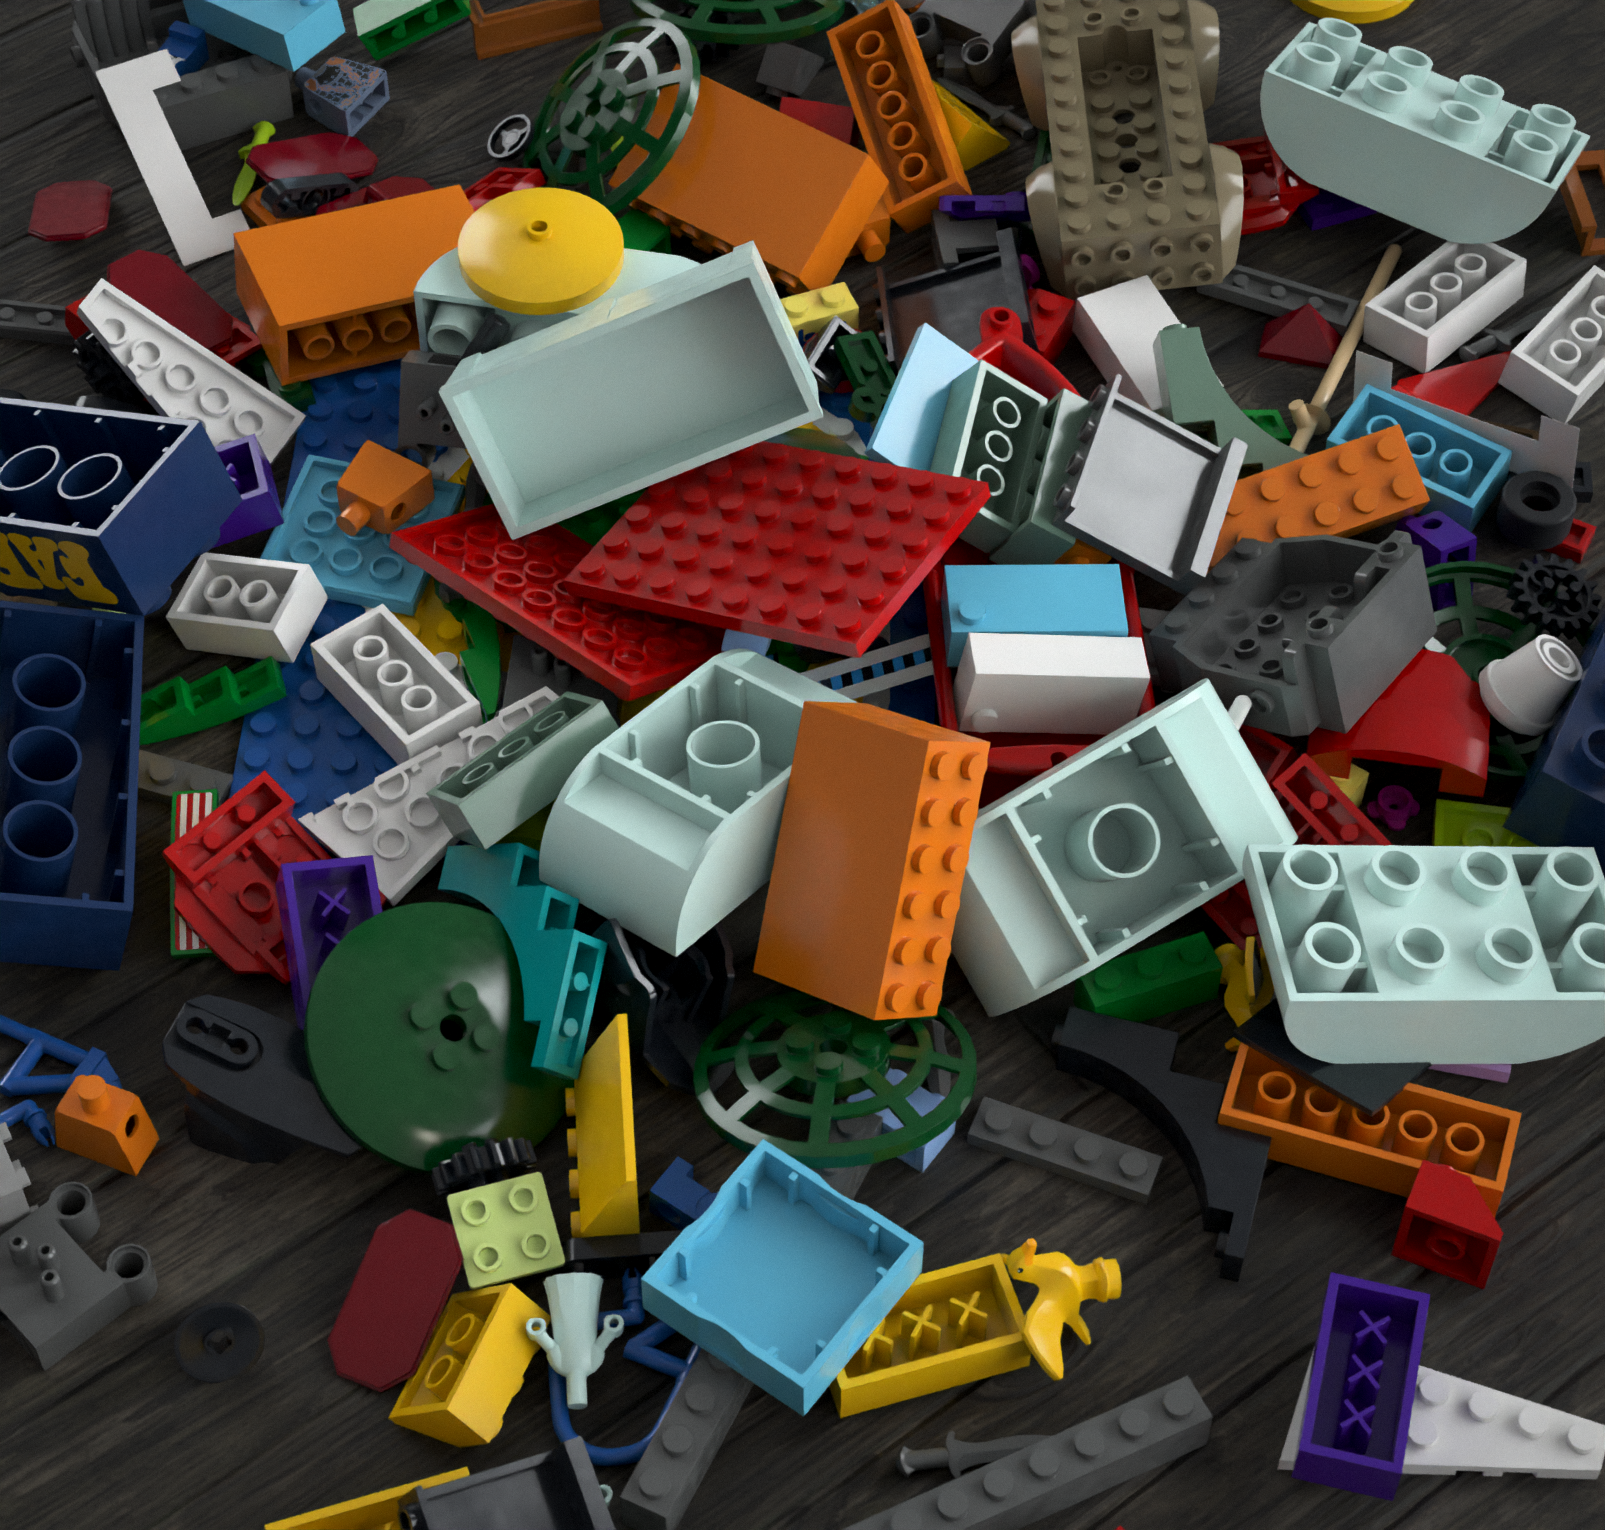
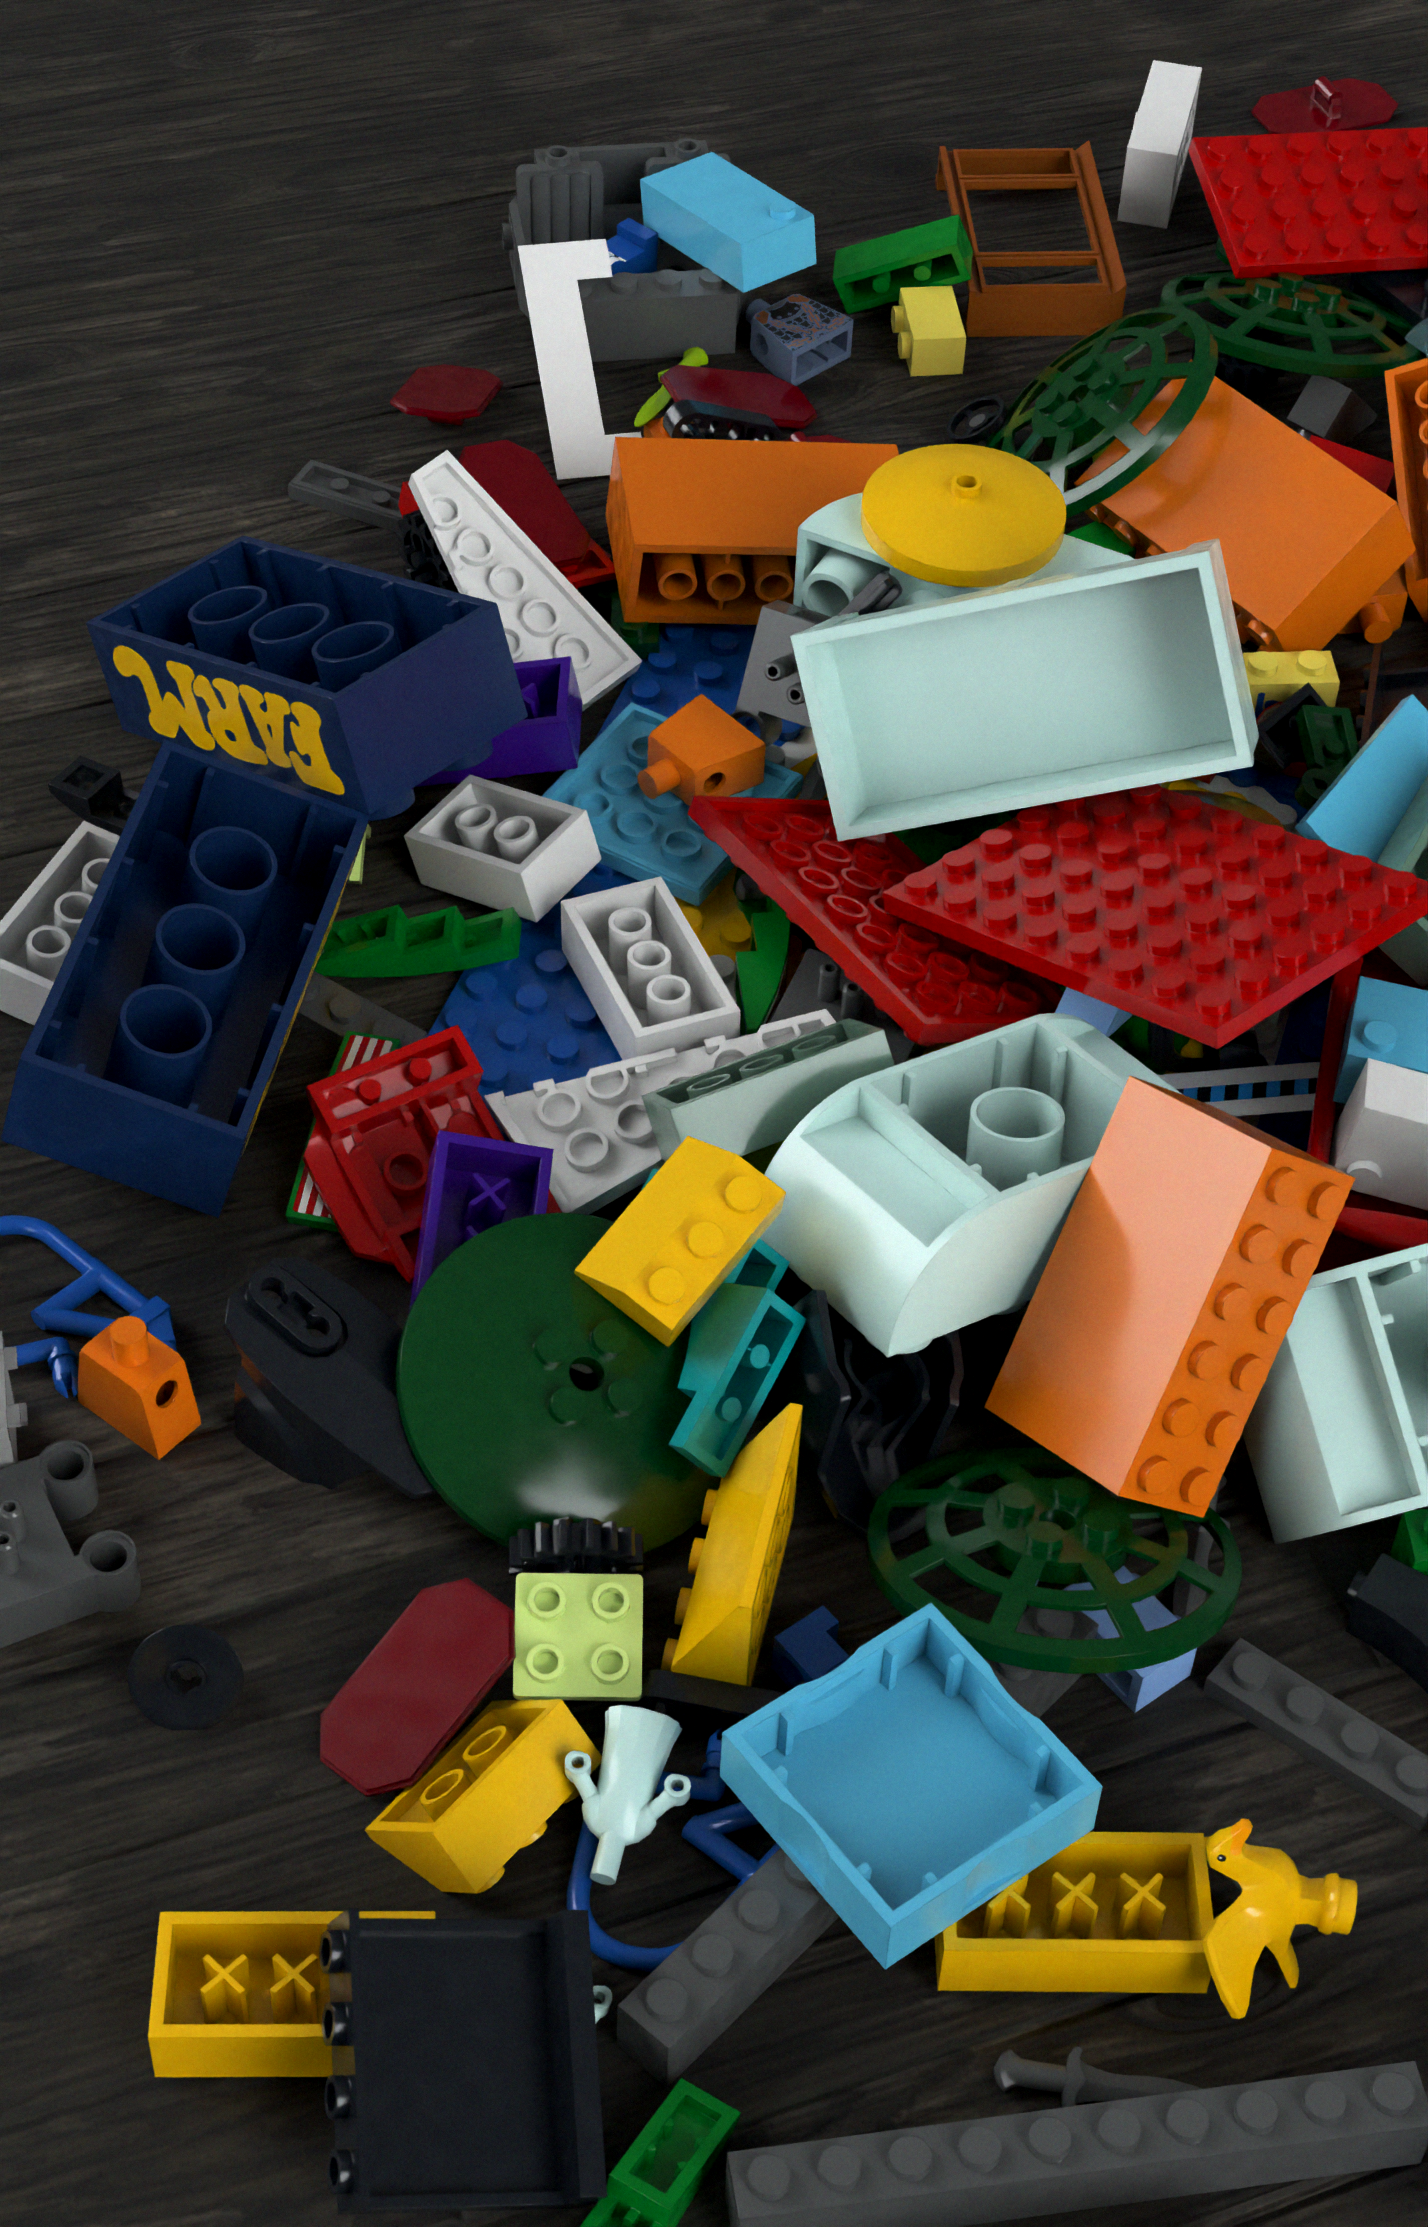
camera: 15 degrees right, 5 degrees down
none -> yellow slope [574,1136,786,1348]
none -> light yellow brick [891,286,966,377]

